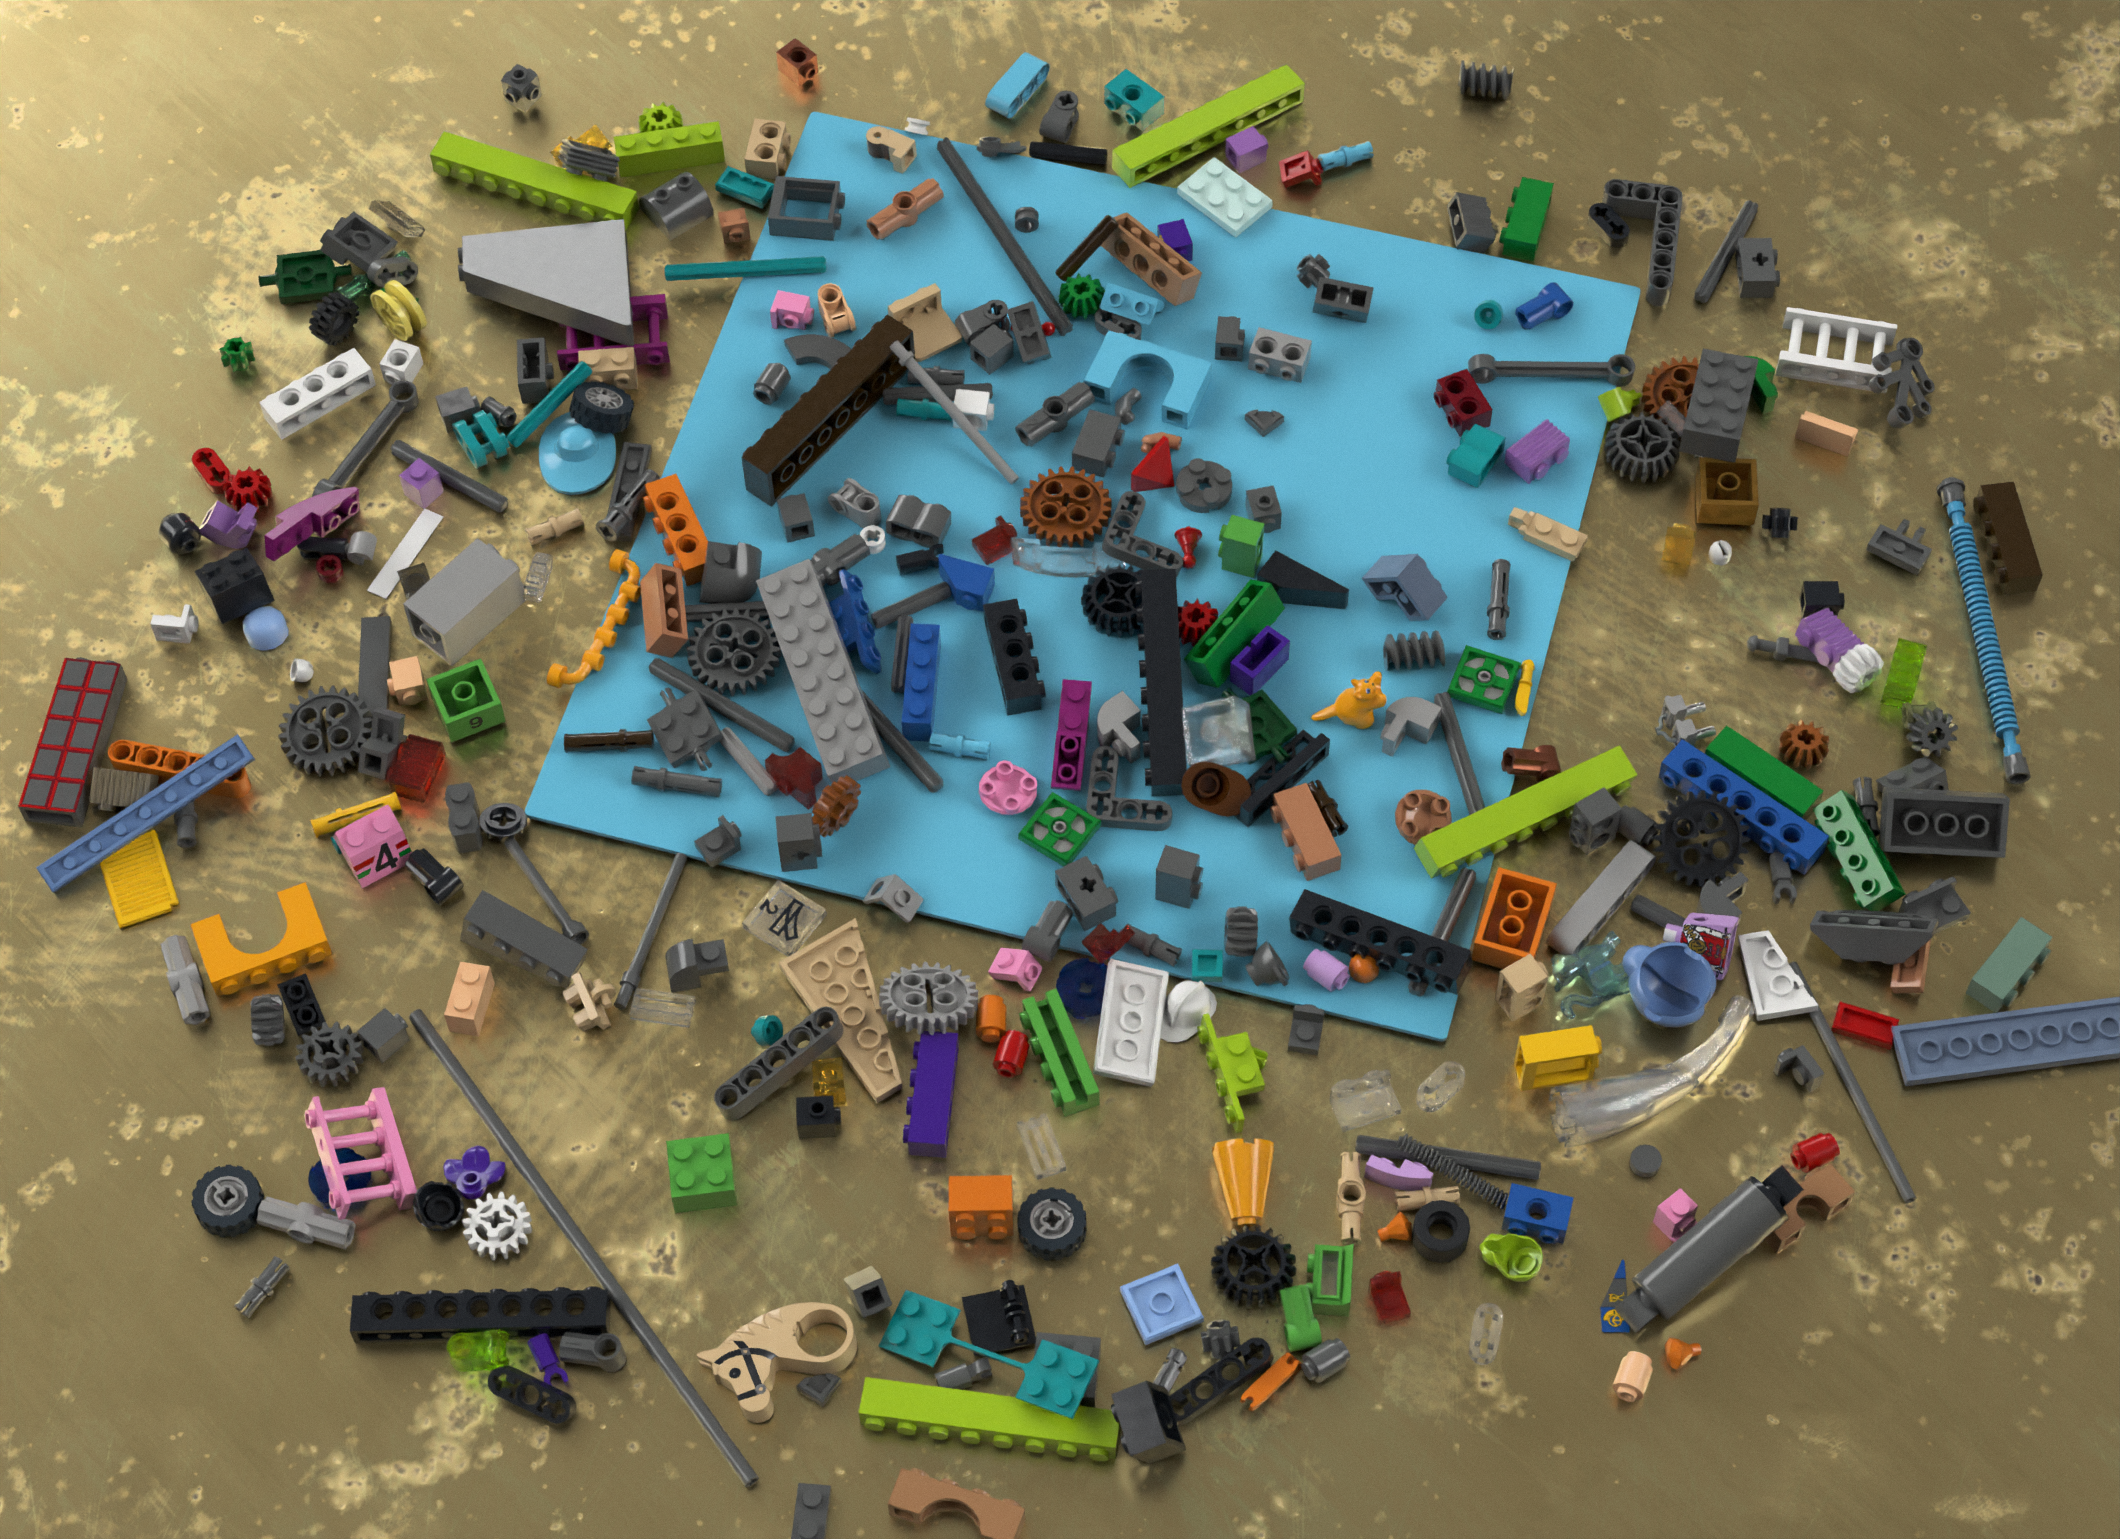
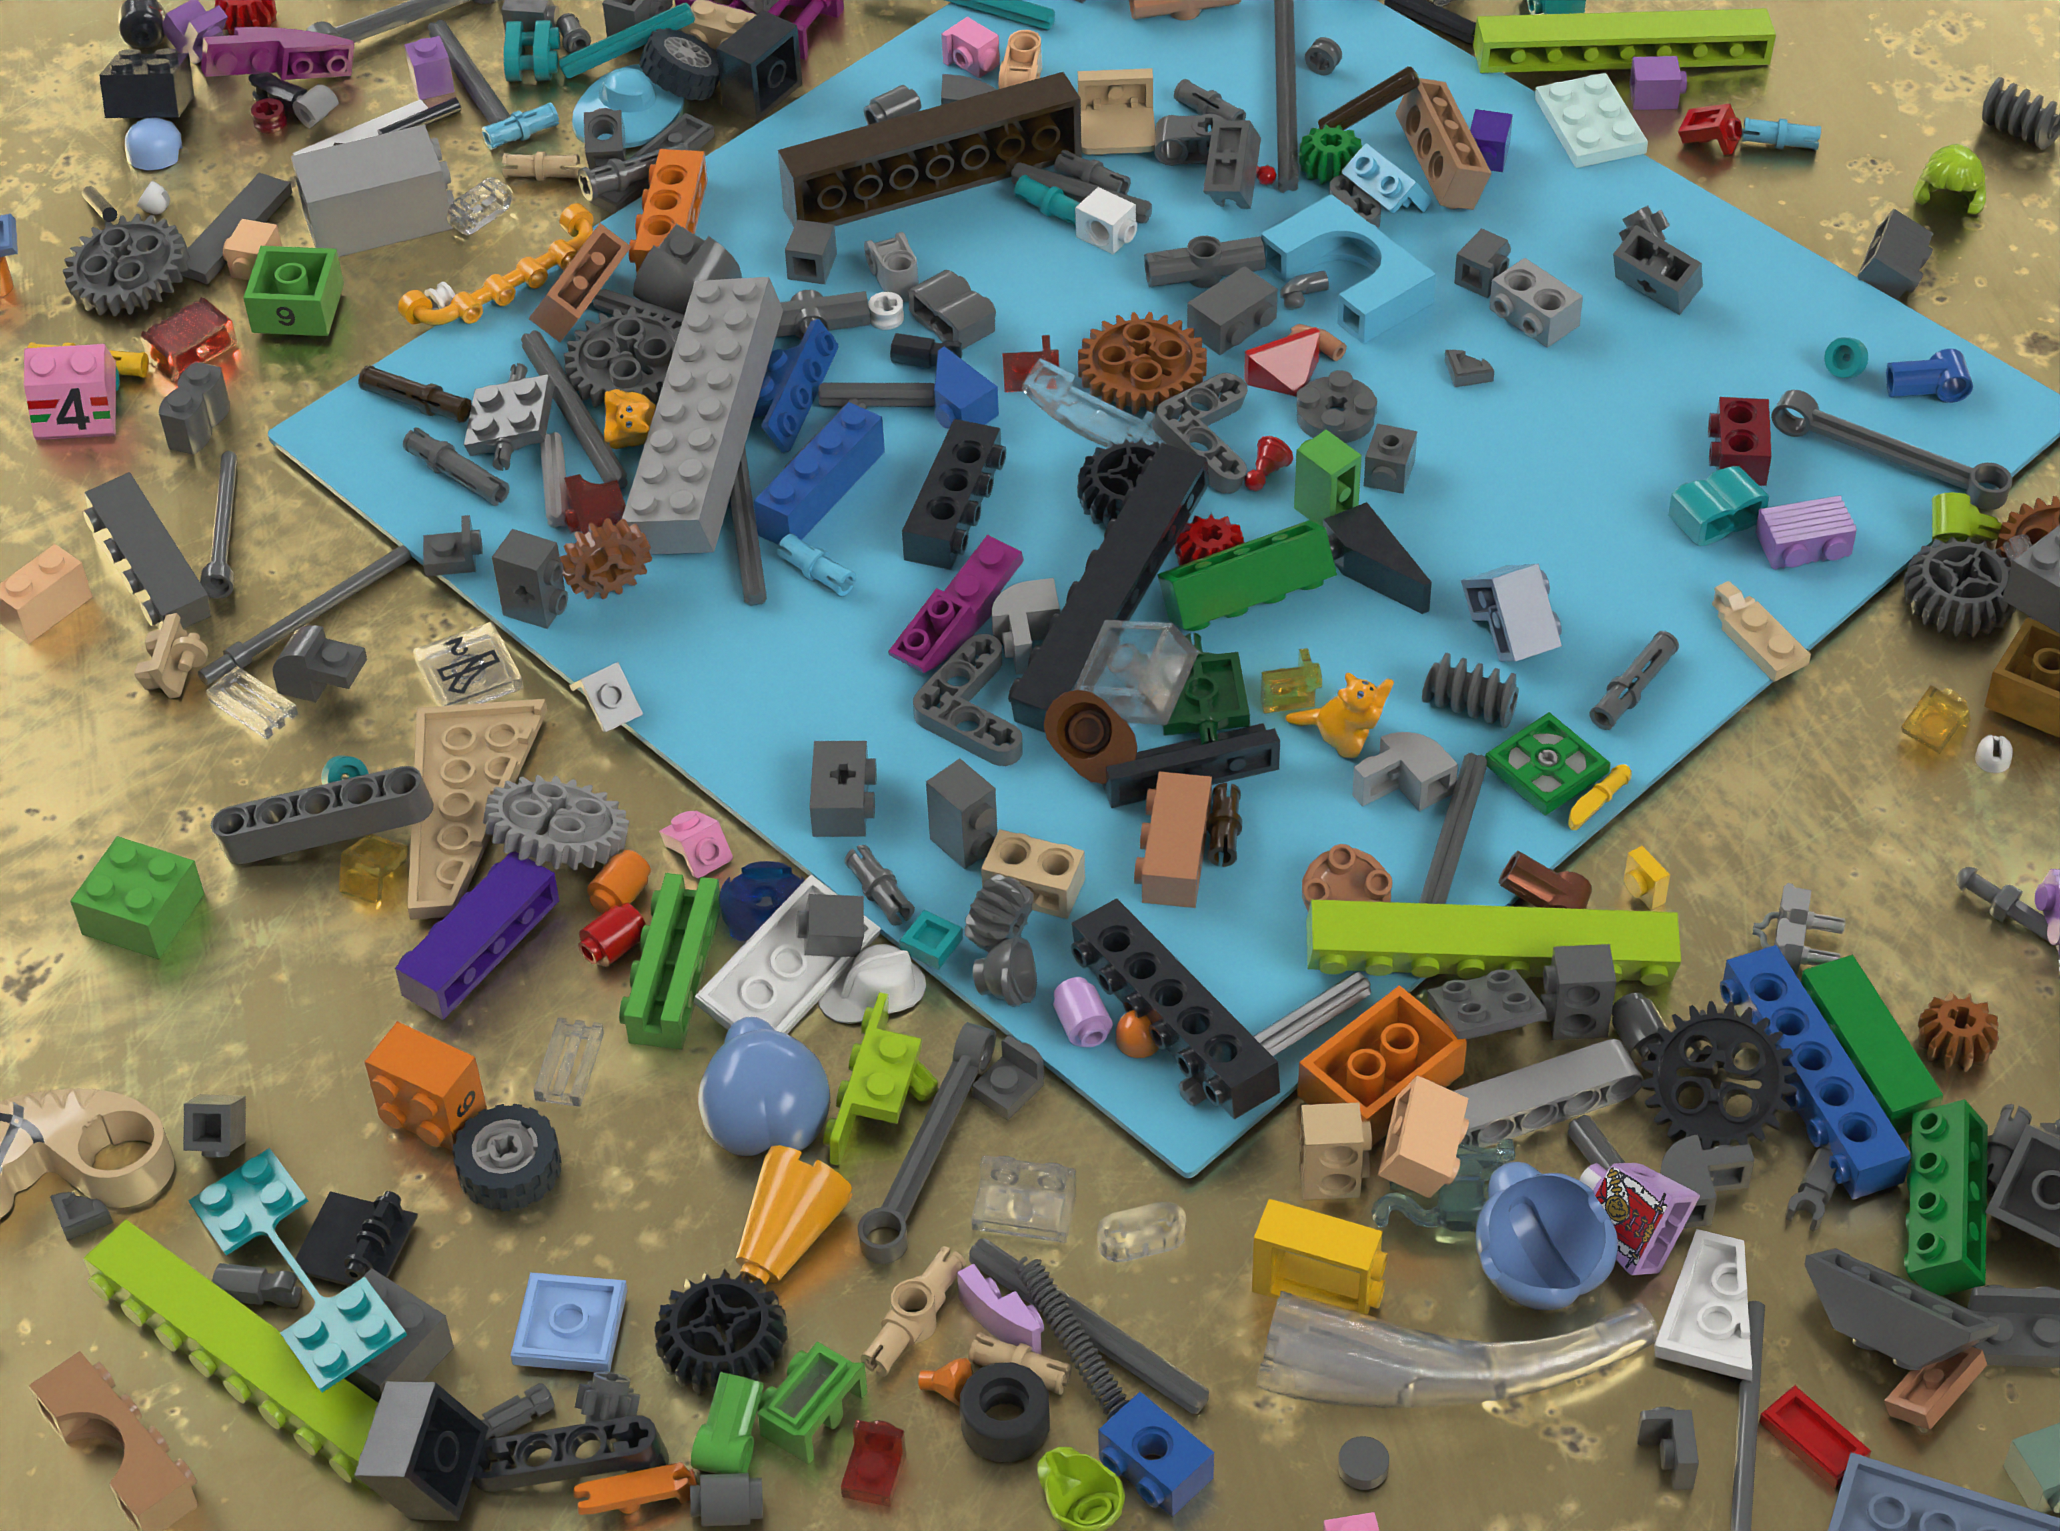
camera: 30 degrees right, 10 degrees down
white bracket [150,604,199,643] -> none
dark grey brick [358,707,407,780] -> none
black piece [405,848,464,906] -> none
black gear [479,803,527,841] -> none
black brick [796,1096,841,1139] -> none
light grey bar [890,340,1019,485] -> none
dark grey brick [970,324,1014,375] -> none
bright pink dish [979,760,1037,815] -> none
green piece [1018,792,1101,867] -> none
dark grey piece [1022,900,1073,962] -> none
clear red bracket [1082,924,1135,964] -> none
dark purple piece [1230,625,1290,696] -> none
green brick [1499,177,1554,262] -> none
none -> piece [82,186,118,222]
none -> black piece [378,97,461,135]
none -> white bush [424,282,455,310]
none -> medium azure pin [482,102,559,150]
none -> dark grey brick [584,108,626,169]
none -> light orange animal [604,389,656,449]
none -> medium blue piece [698,1017,831,1156]
none -> black brick [716,10,802,123]
none -> dark grey brick [796,894,864,957]
none -> dark grey piece [858,1022,996,1264]
none -> tan brick [981,829,1085,919]
none -> dark grey pin [1174,79,1246,121]
none -> clear yellow bracket [1260,648,1322,713]
none -> light nougat brick [1378,1075,1469,1198]
none -> dark grey bracket [1427,969,1547,1040]
none -> yellow plate [1624,845,1670,910]
none -> lime hair [1913,144,1986,215]

